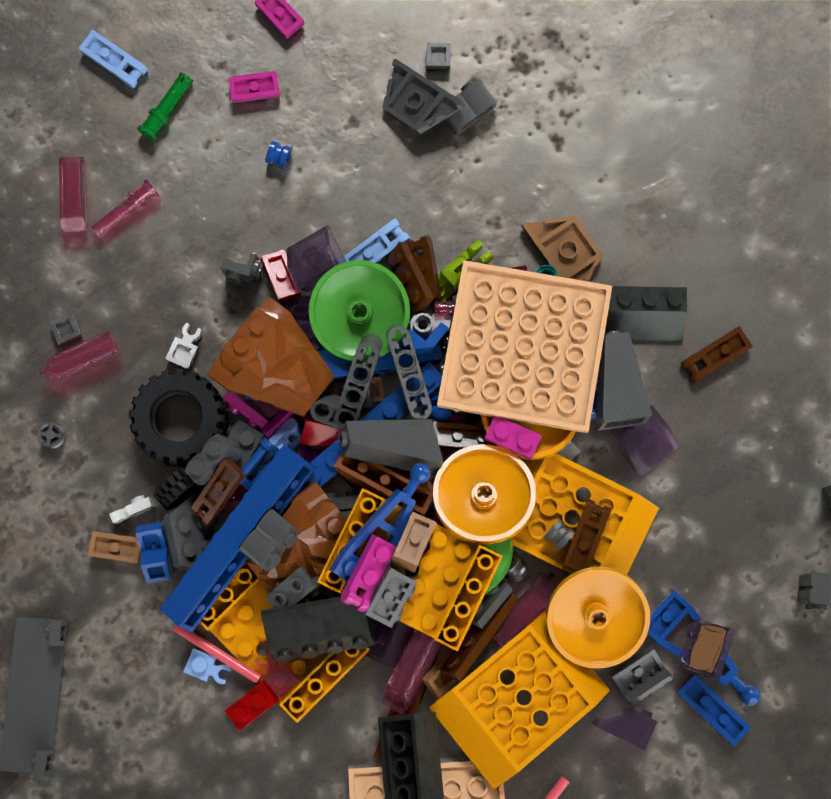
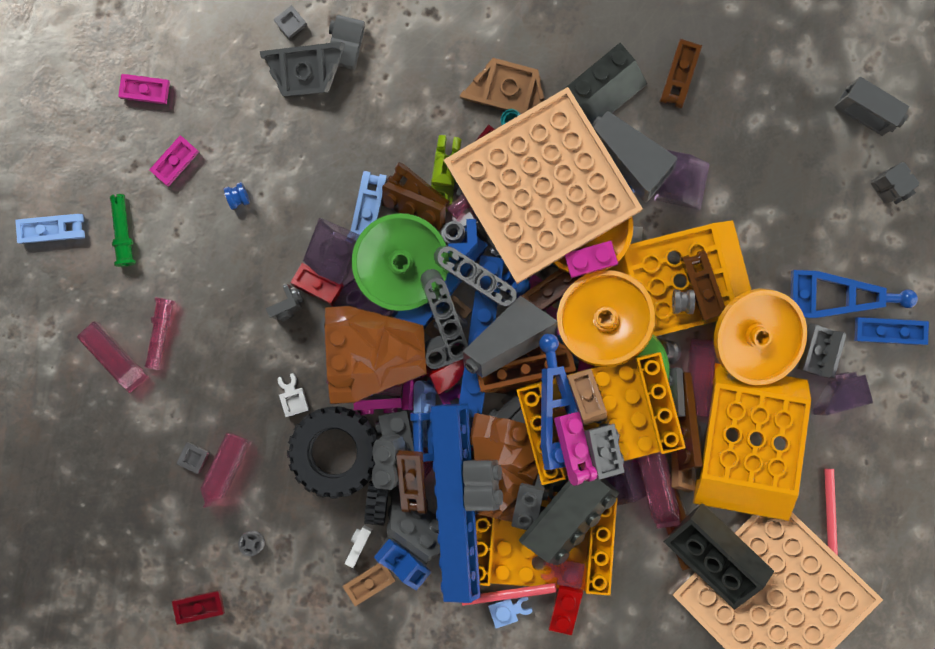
camera: 40 degrees left, 5 degrees up
slope [678,619,735,680] -> none

